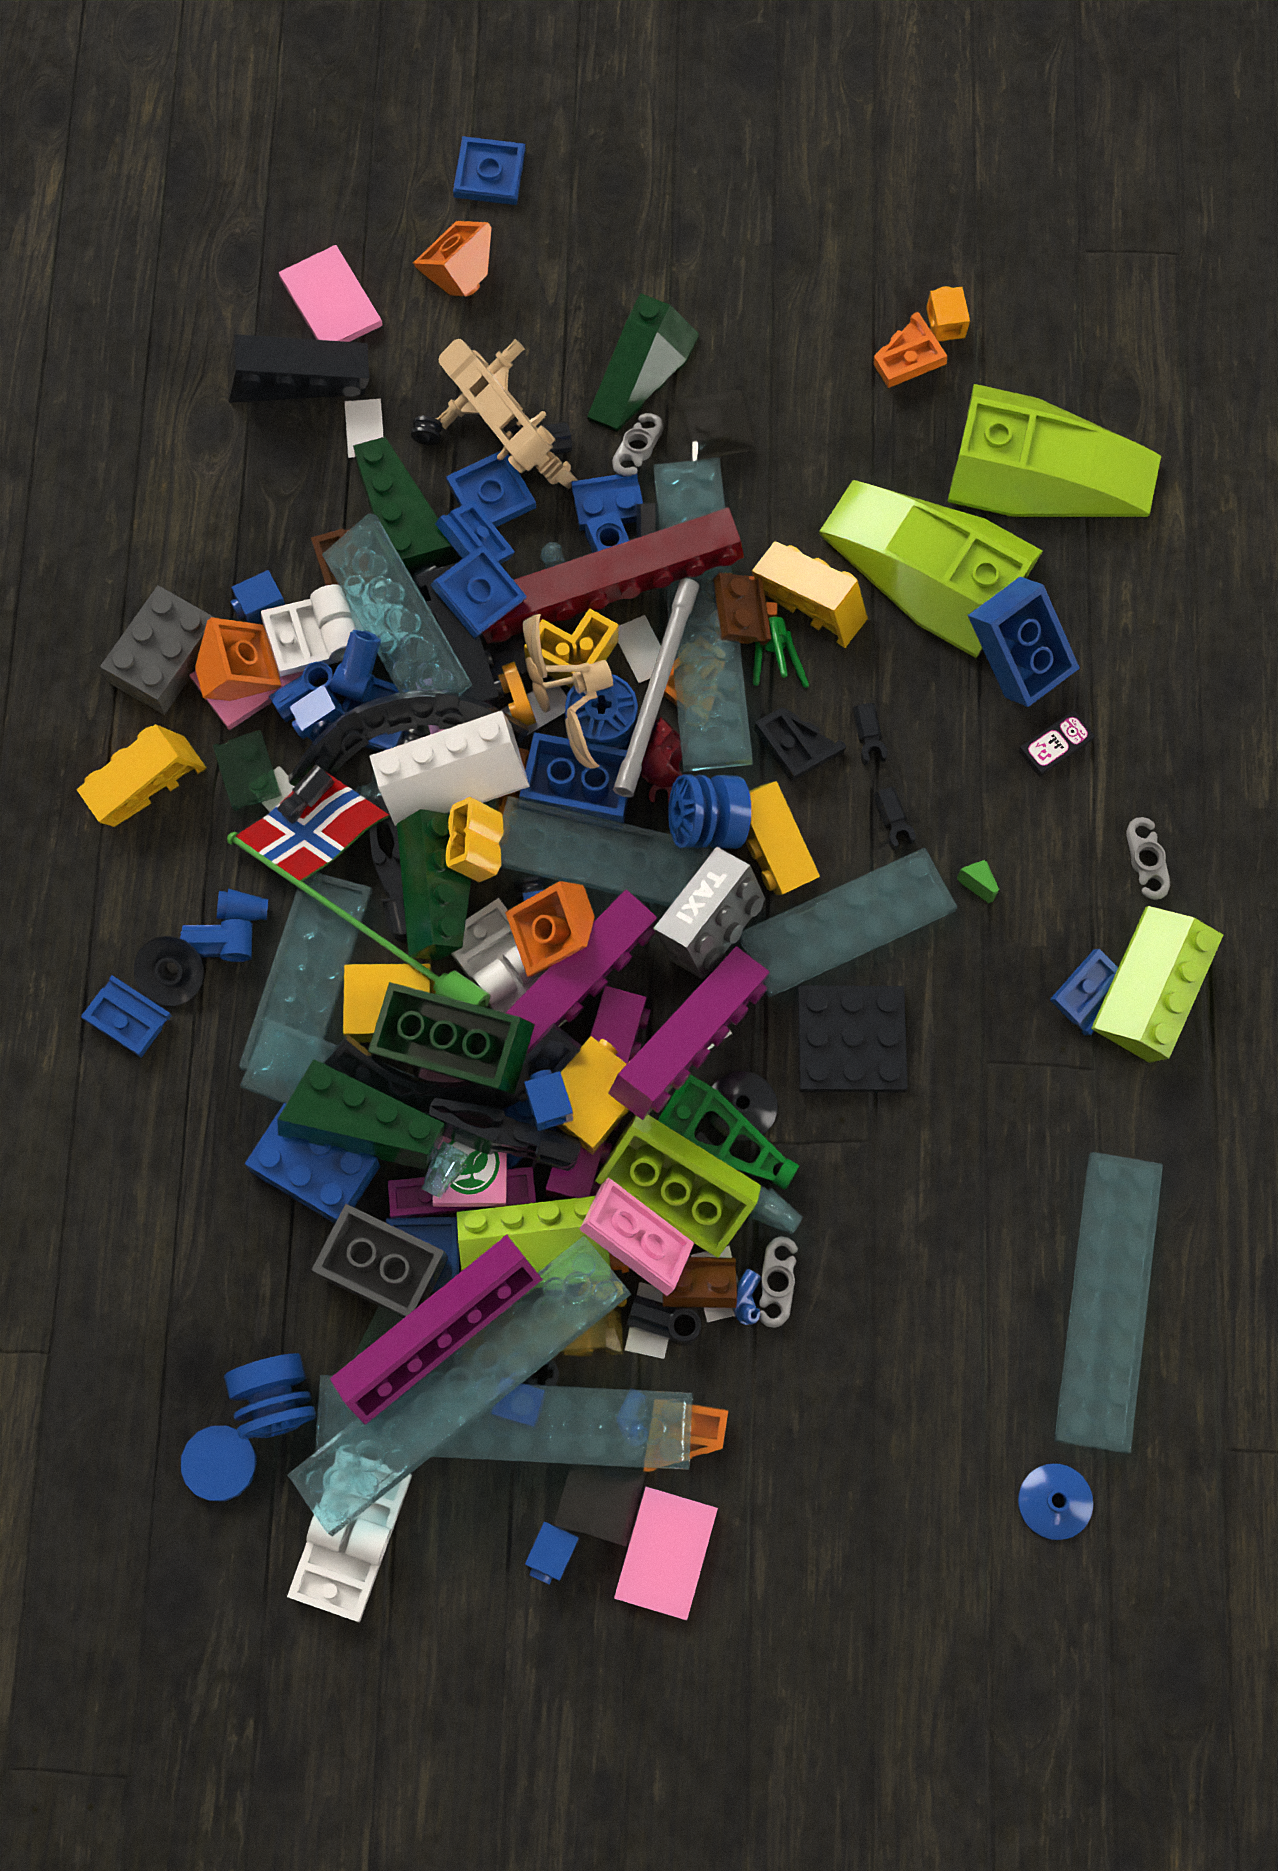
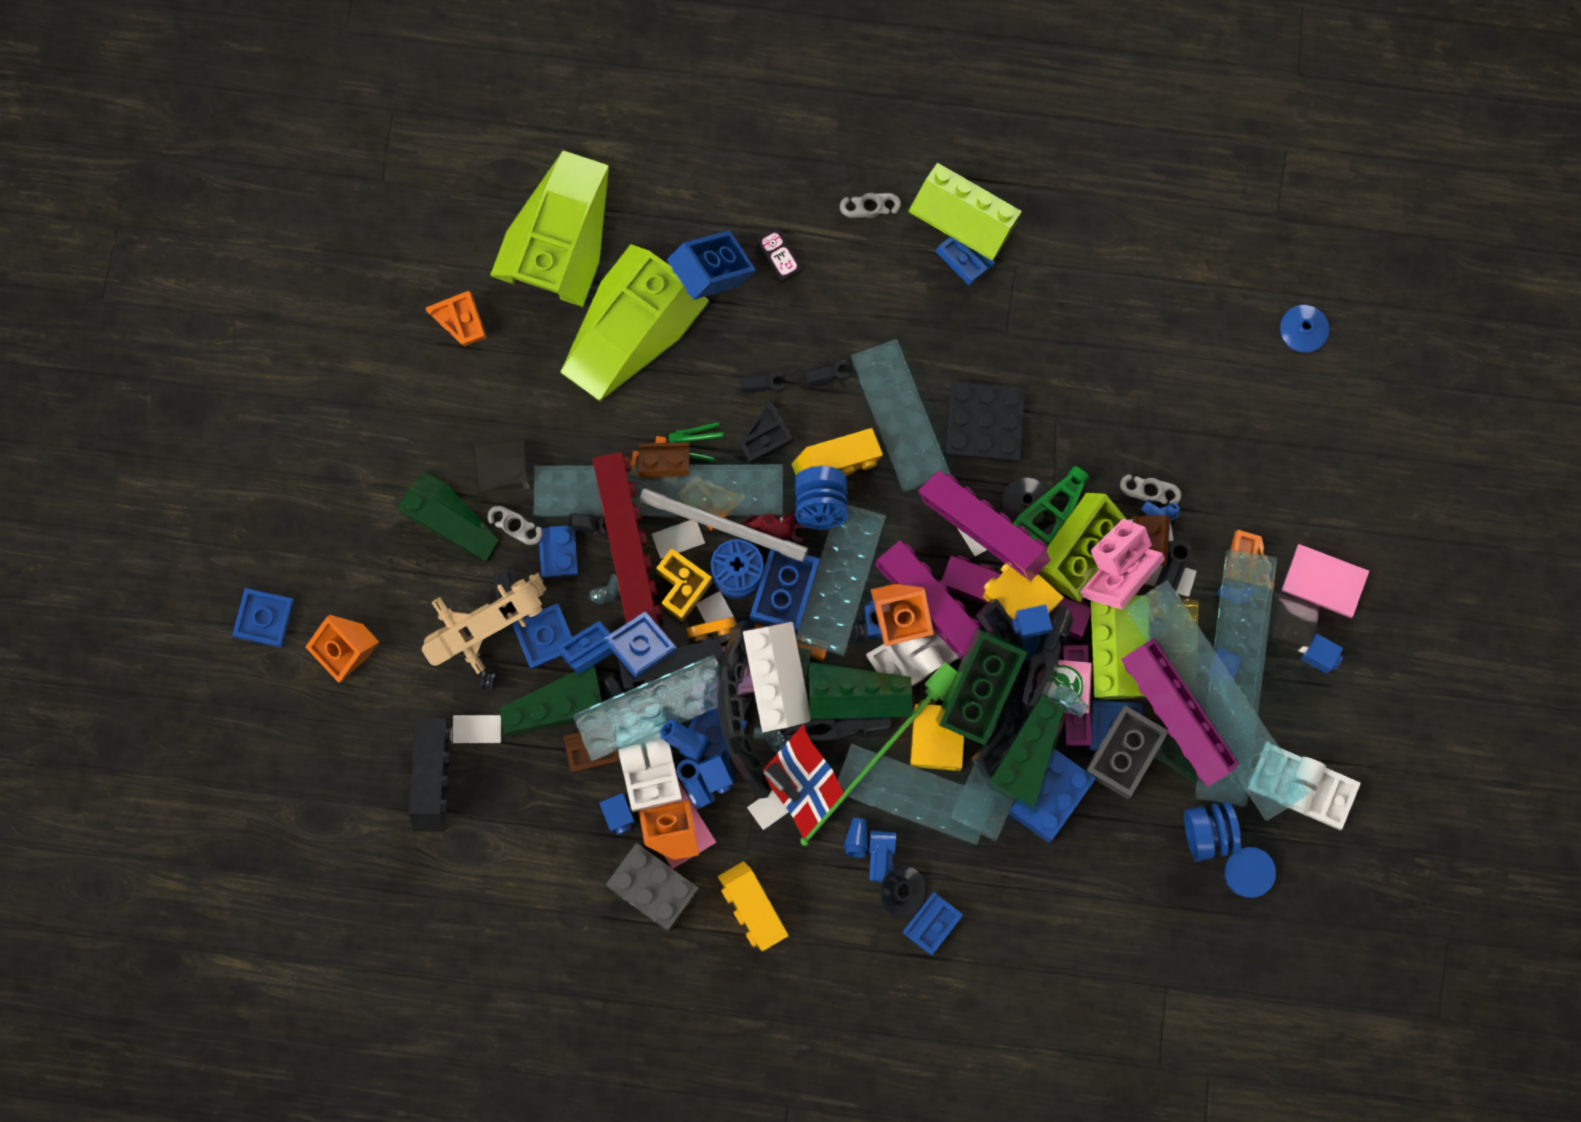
camera: 85 degrees left, 5 degrees up
clear green plate [213,730,282,811] -> none
bright pink tile [278,245,382,342] -> none
yellow brick [446,797,504,882] -> none
tan plant [523,614,613,769] -> none
blue brick [585,510,630,553] -> none
dark grey brick [653,847,765,980] -> none
clear light blue cone [751,1186,803,1234] -> none
yellow wedge [752,541,868,648] -> none
light orange brick [926,286,970,341] -> none
bright green slope [957,860,999,903] -> none
clear light blue plate [1054,1152,1163,1454] -> none
none -> bright pink brick [1091,519,1152,577]

